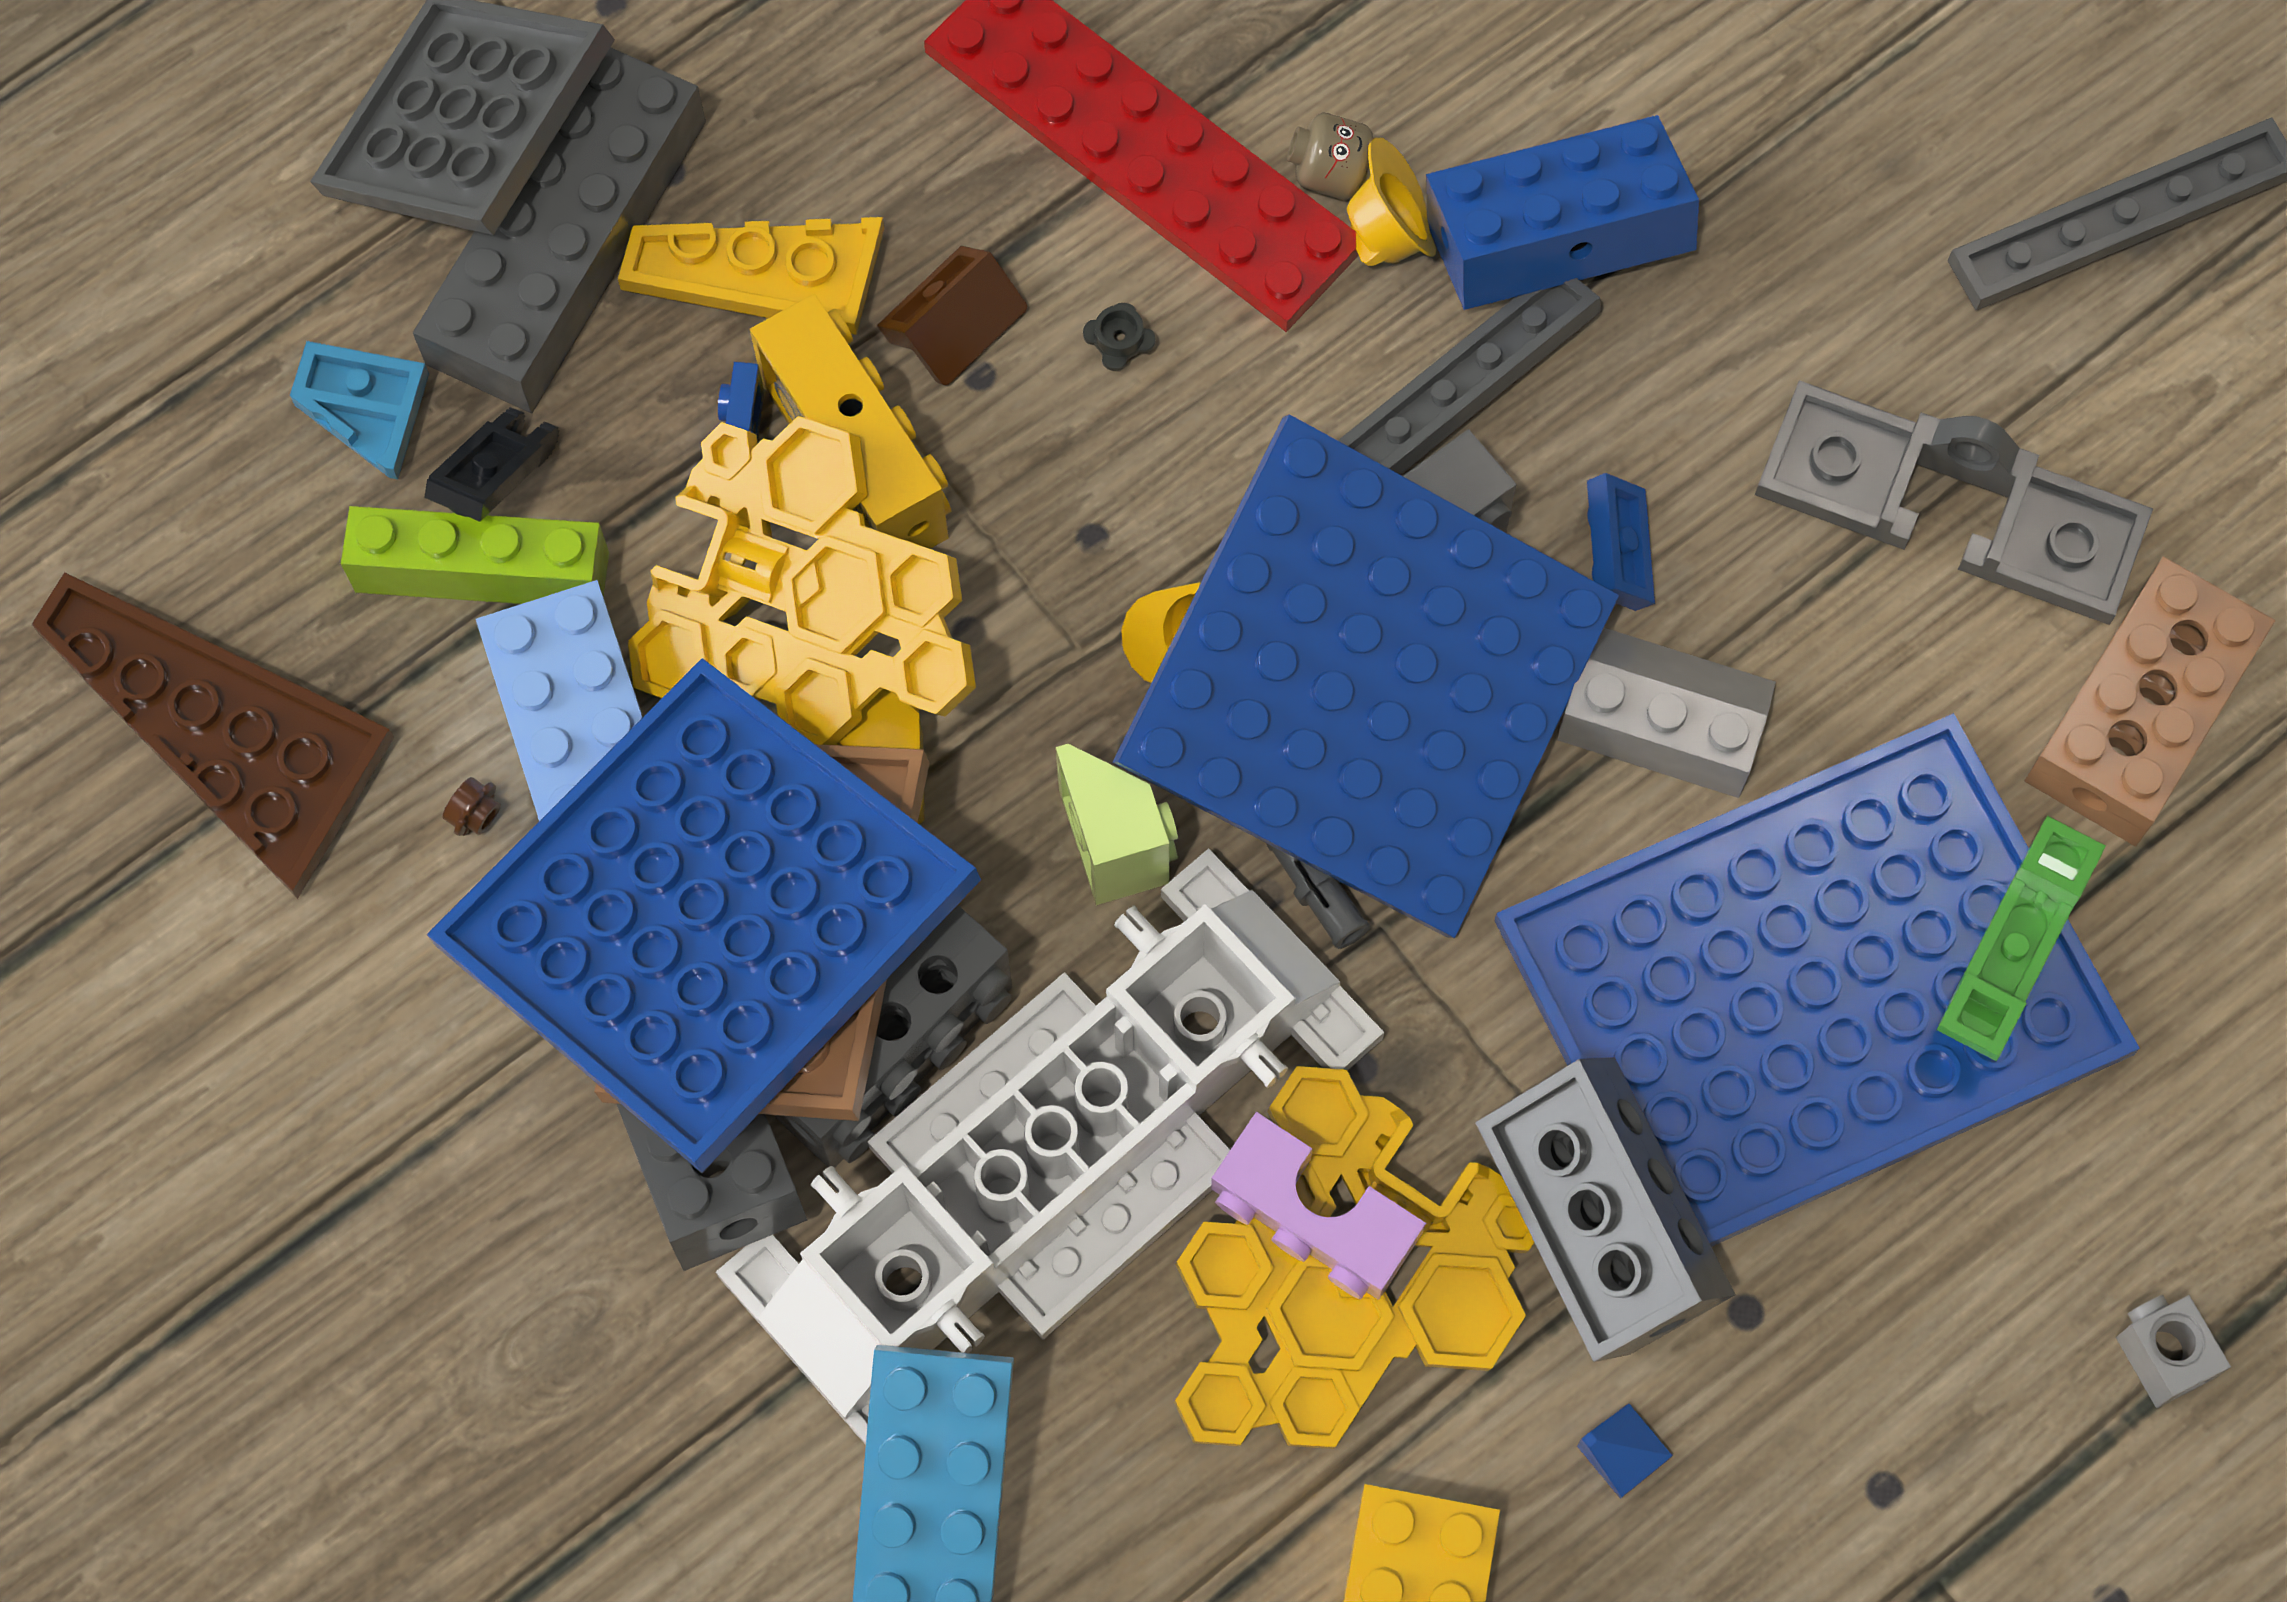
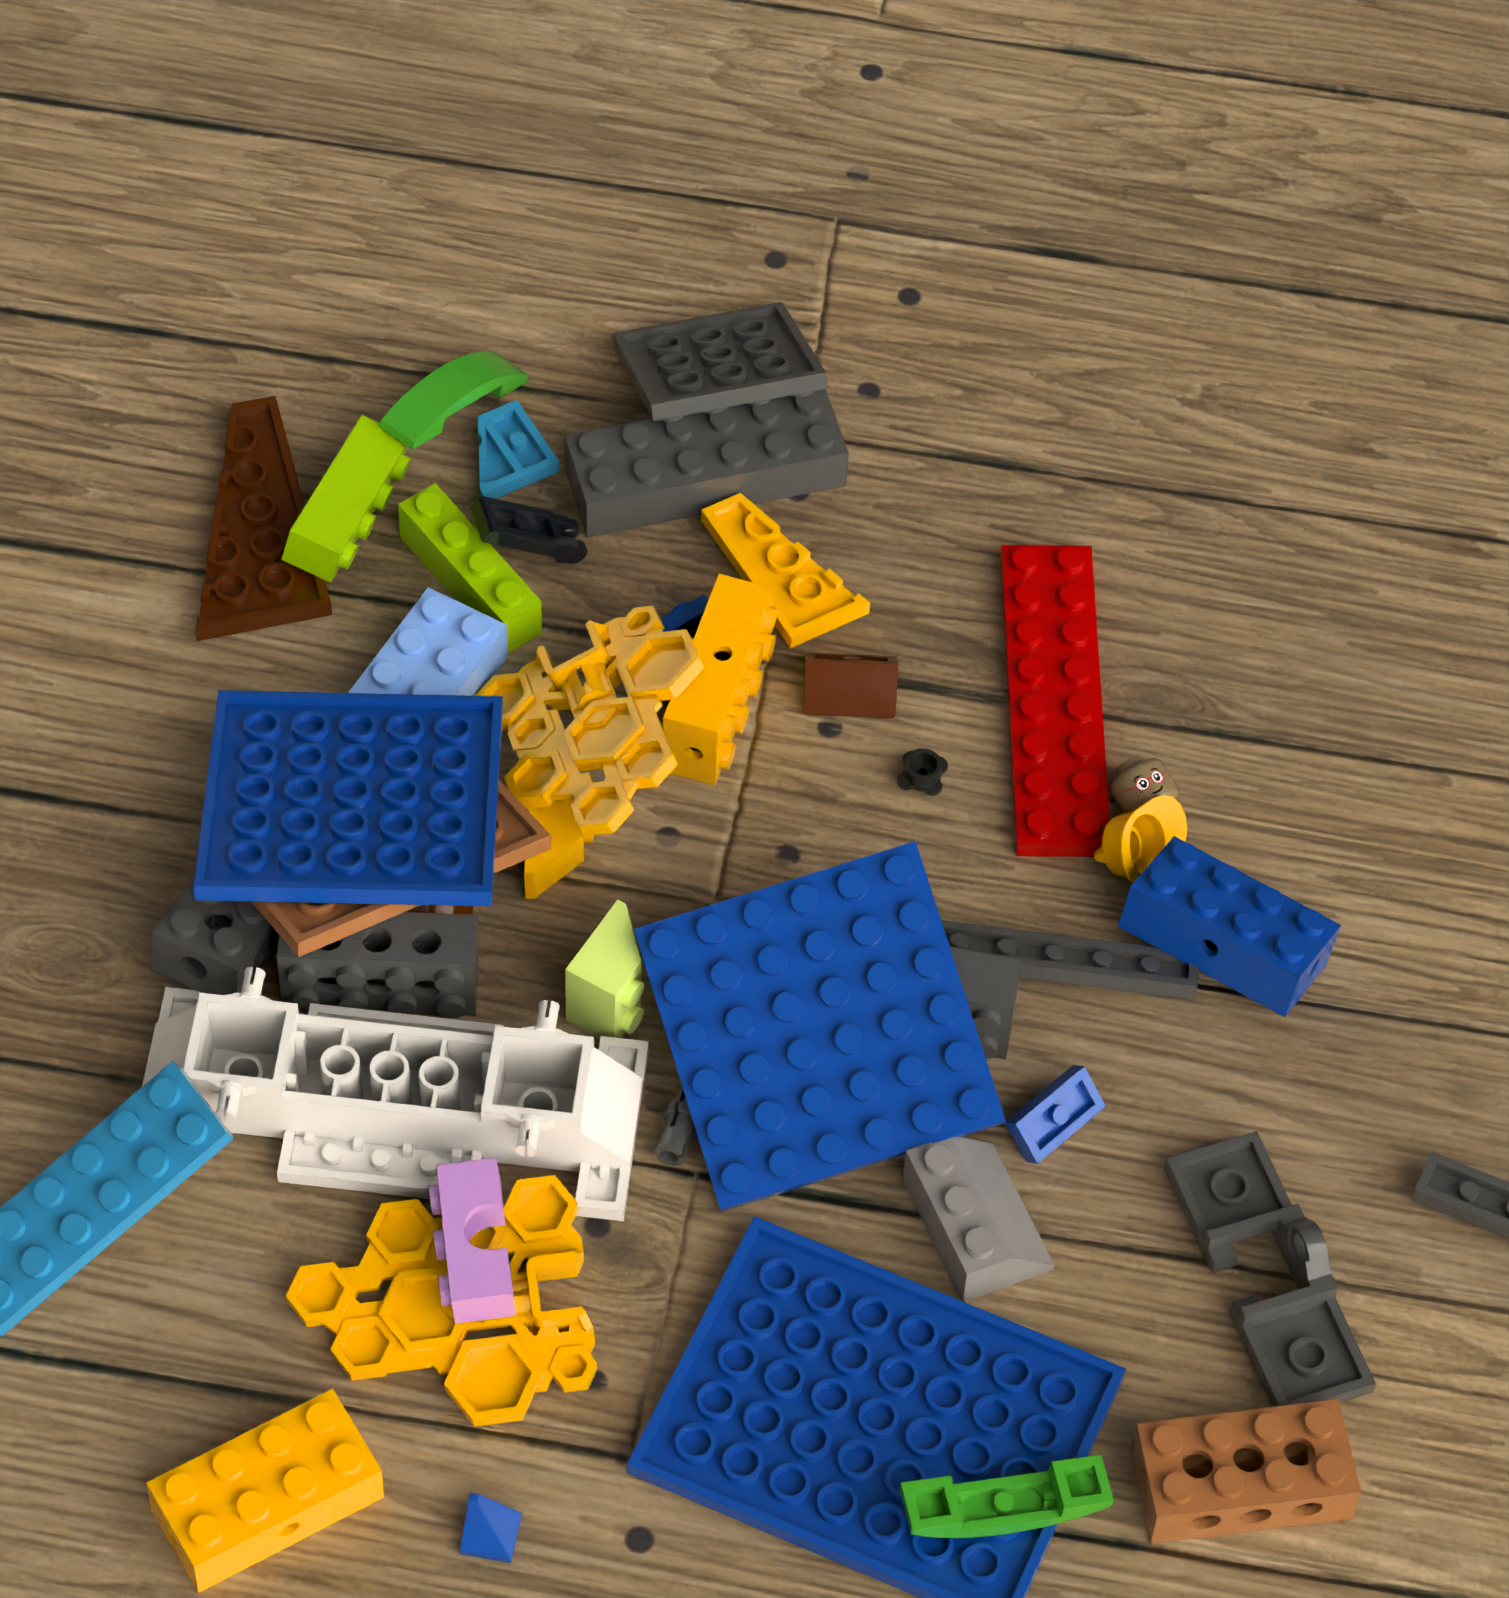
camera: 45 degrees right, 15 degrees down
reddish brown plate [443,777,501,836] -> none
brick [1475,1057,1736,1362] -> none
none -> lime brick [281,415,411,583]
none -> bright green slope [379,351,529,450]

